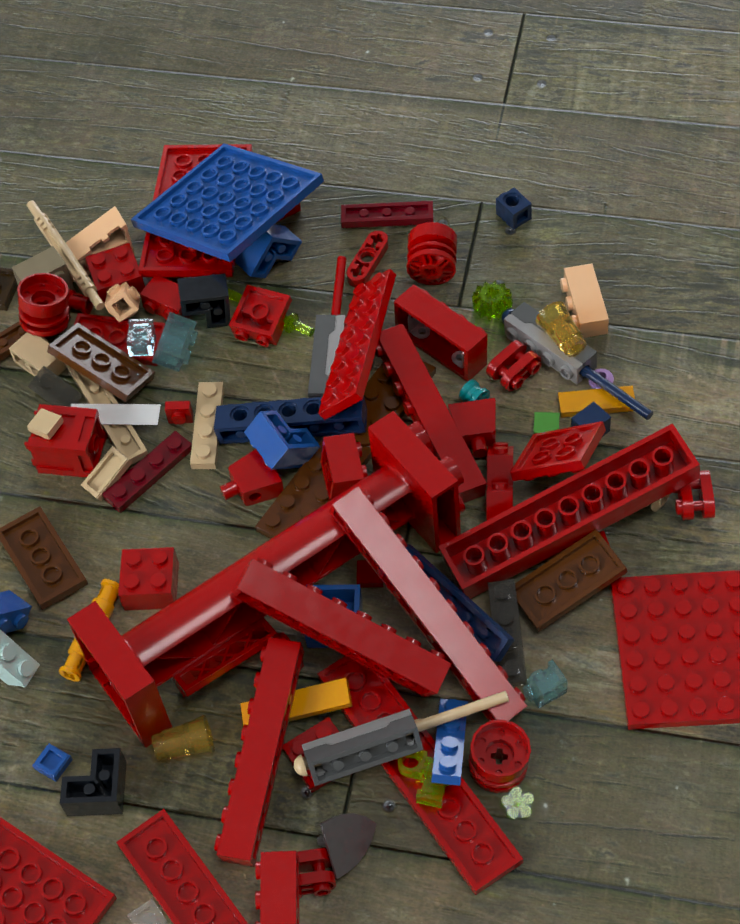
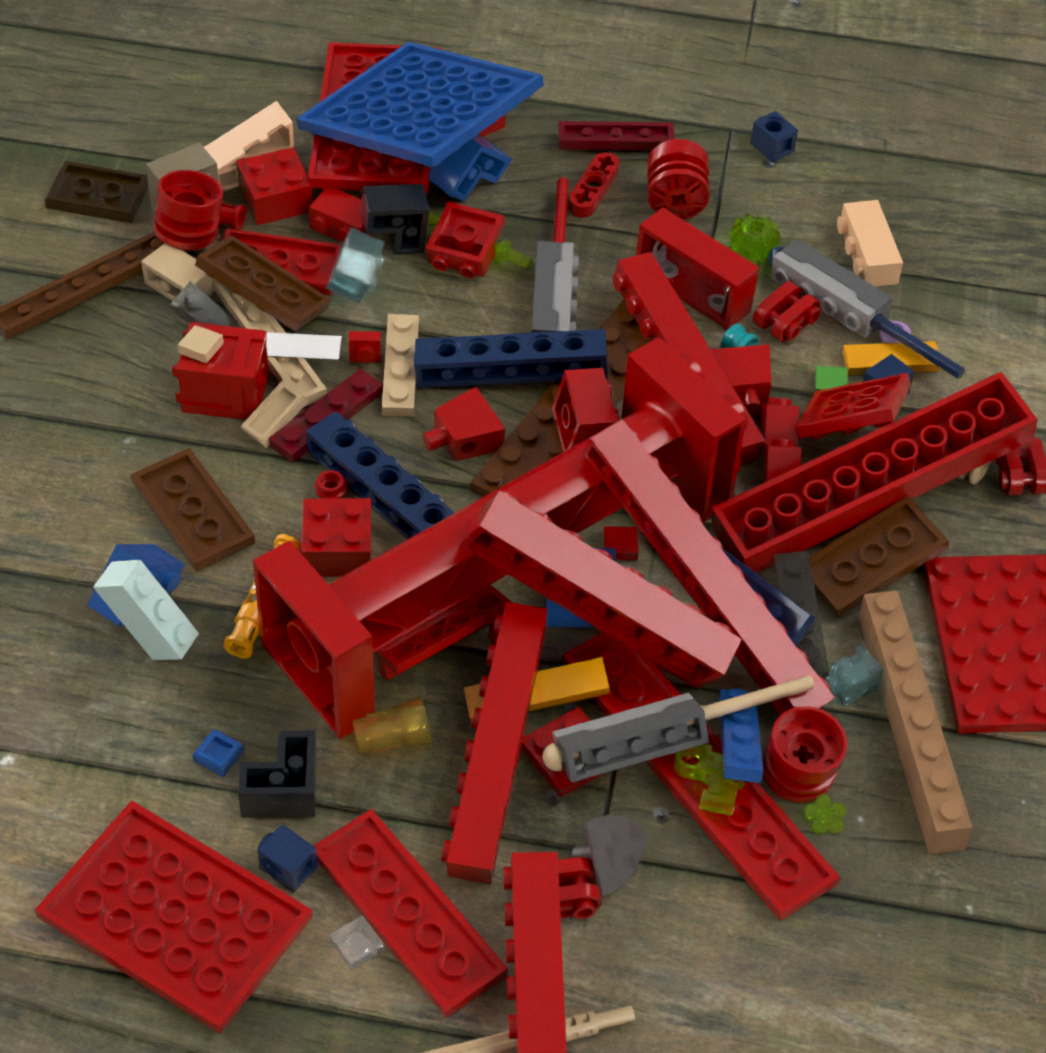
camera: 10 degrees left, 5 degrees down
tan axle [27,200,105,310] -> none
light nougat brick [105,282,140,322] -> none
clear light blue brick [126,318,156,356] -> none
blue brick [244,410,321,470] -> none
red plate [318,269,396,420] -> none
clear yellow plant [535,301,587,358] -> none
none -> dark blue brick [257,824,318,893]
none -> dark blue brick [306,411,455,540]
none -> red plate [314,470,348,499]
none -> medium nougat brick [858,590,973,854]

